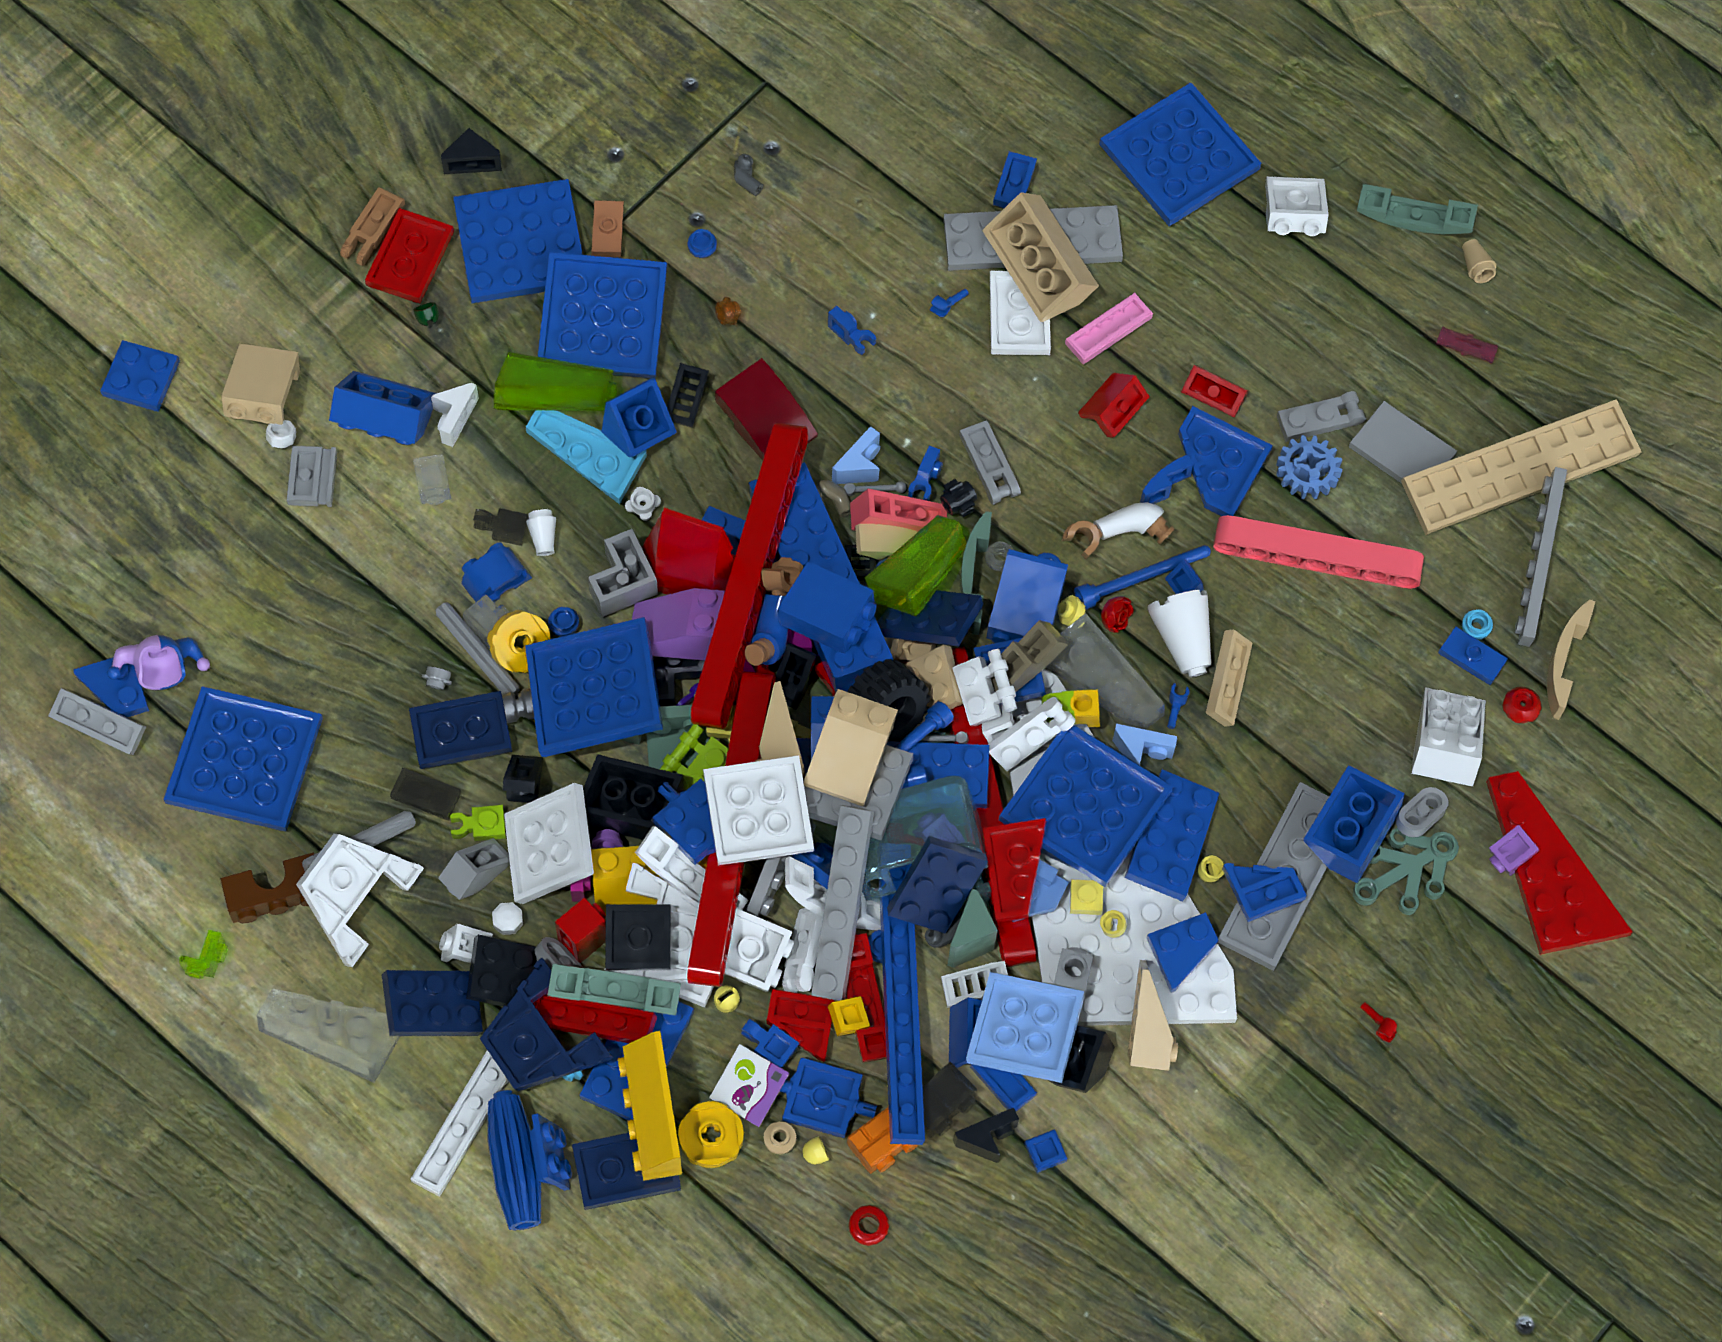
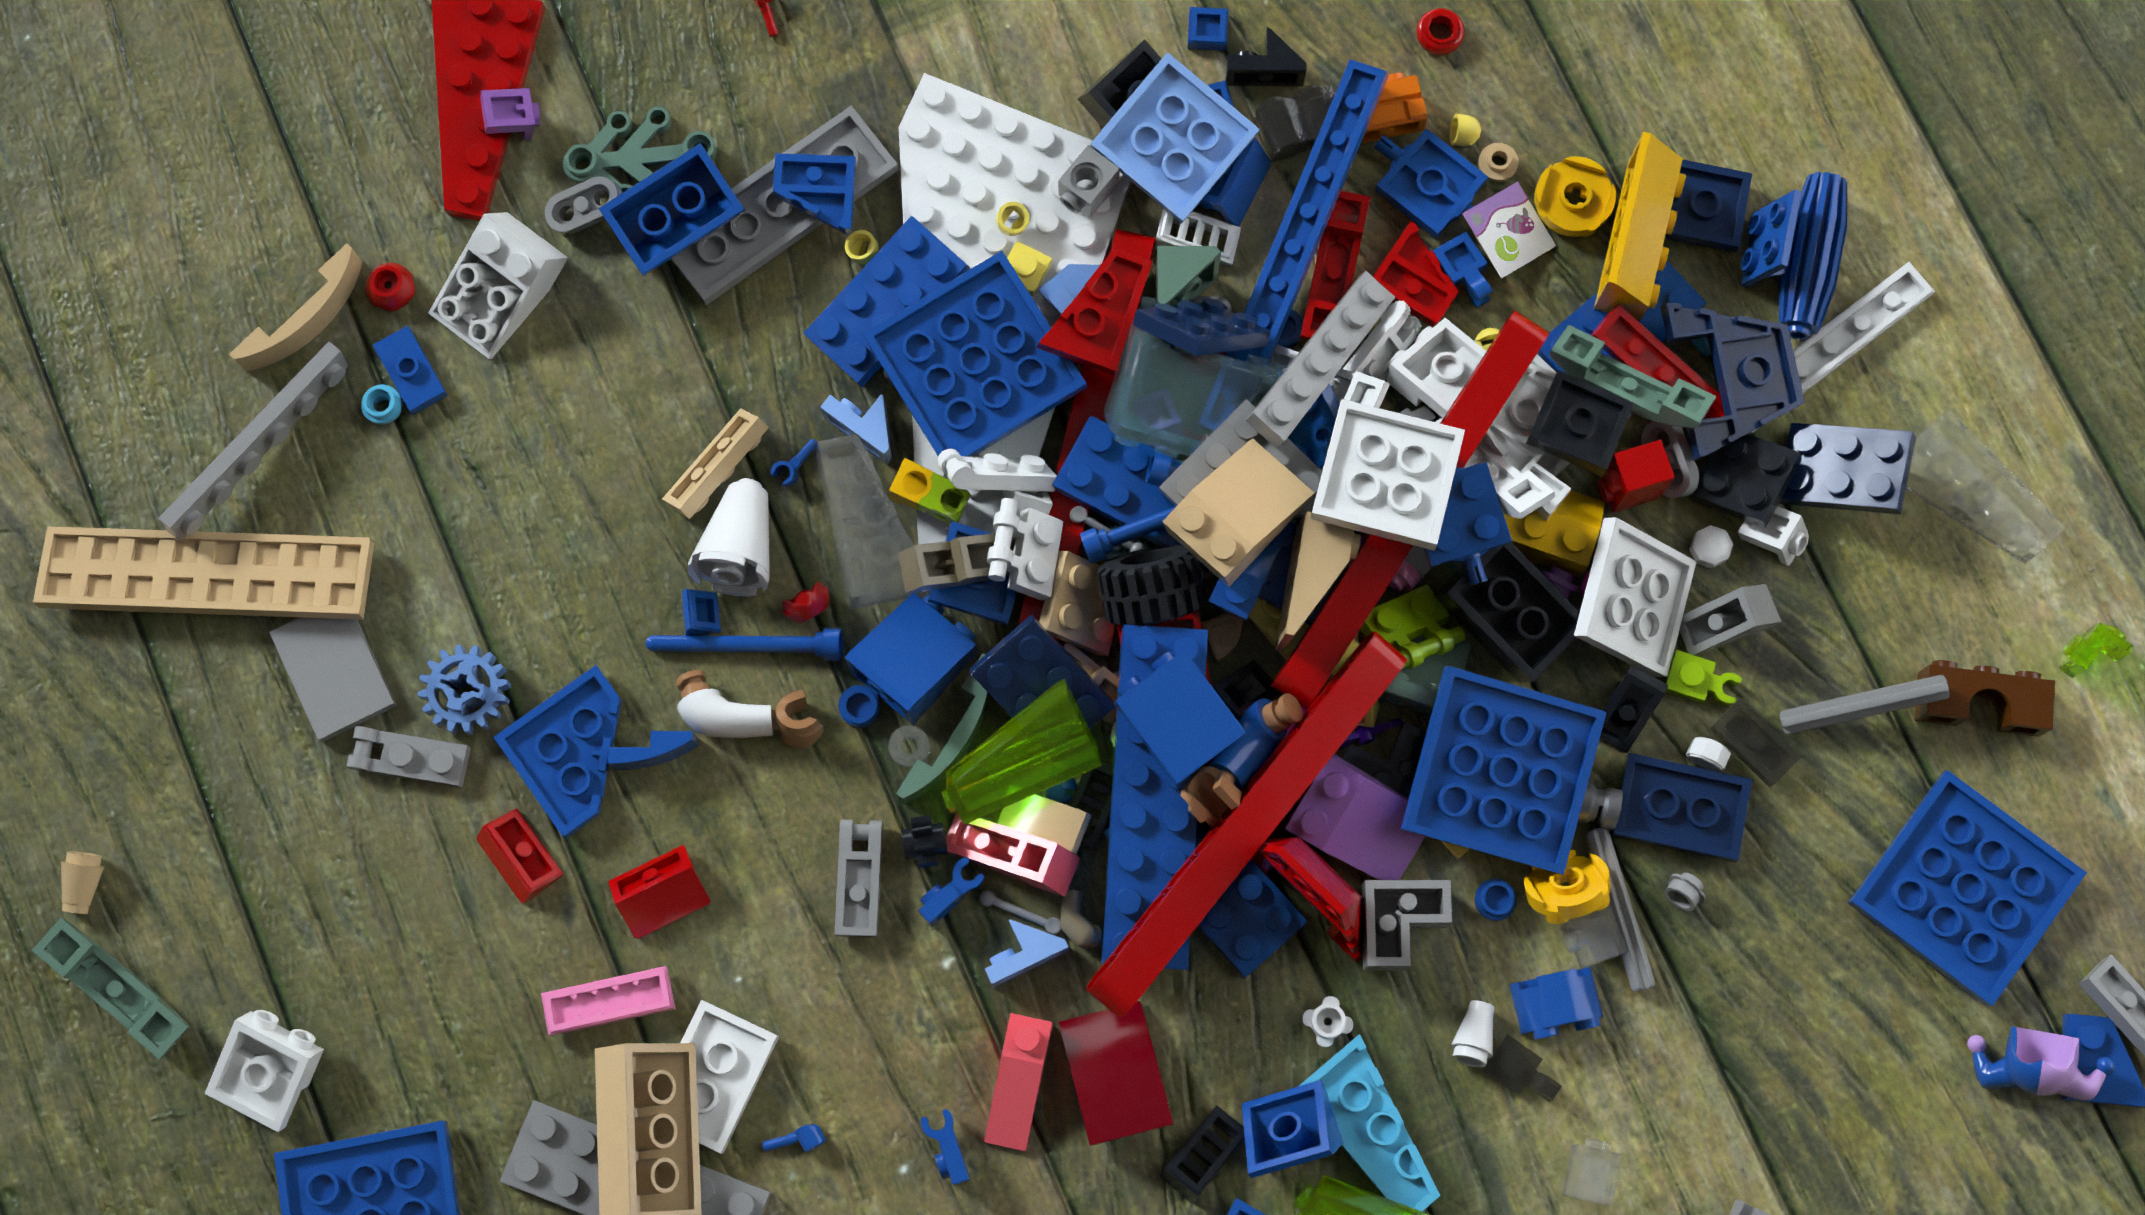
camera: 150 degrees left, 10 degrees up
white wing [296,834,424,967] -> none
yellow tile [828,996,870,1036] -> none
light yellow plate [1058,595,1085,626] -> none
tan slope [1127,960,1178,1071] -> none
blue wing [1147,912,1219,993] -> none
coral beam [1213,515,1424,589] -> none
clear pink pin [1436,326,1498,364] -> none
none -> coral slope [984,1013,1053,1152]
none -> white tile [1686,737,1731,772]

